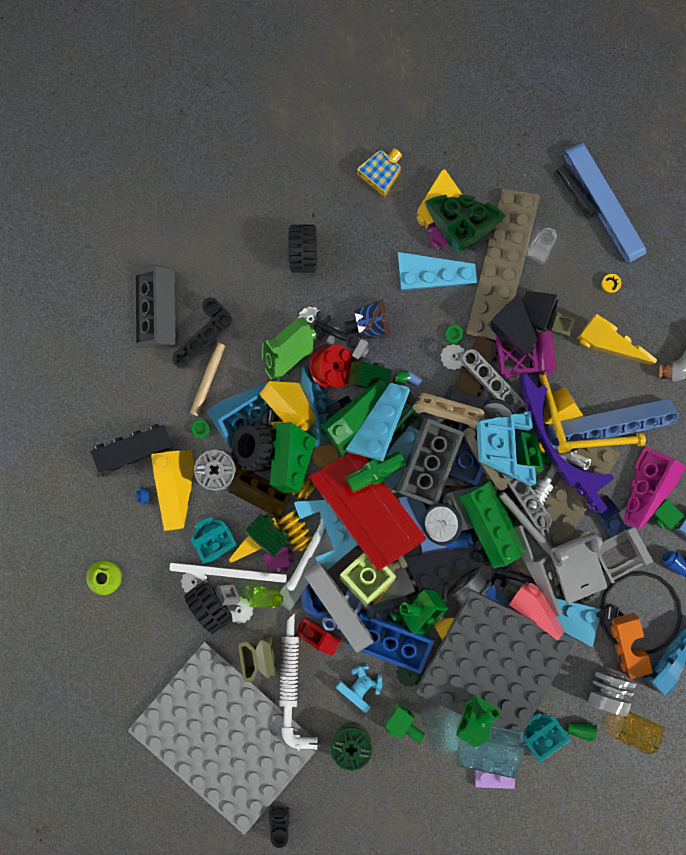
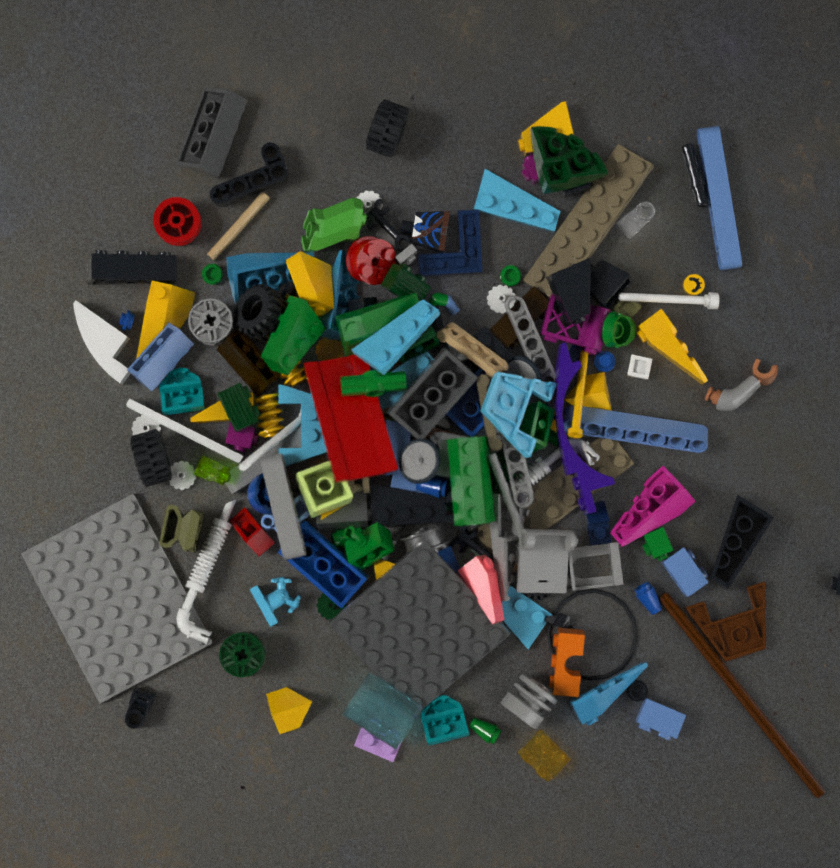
camera: 15 degrees right, 0 degrees up
lime piece [86,560,122,595] -> none
light grey tile [215,584,241,605] -> none
torso [357,148,402,197] -> none
black plate [365,595,409,620] -> none
green brick [384,701,425,744] -> none
green brick [456,696,501,748] -> none
yellow bar [567,433,646,449] -> none
none -> white slope [73,300,131,385]
none -> medium blue brick [127,323,194,391]
none -> red wheel [153,197,202,246]
none -> yellow slope [266,687,312,734]
none -> dark blue plate [418,209,483,276]
none -> blue plate [594,351,615,372]
none -> green piece [602,311,636,348]
none -> white piece [618,292,719,309]
none -> white plate [627,354,652,380]

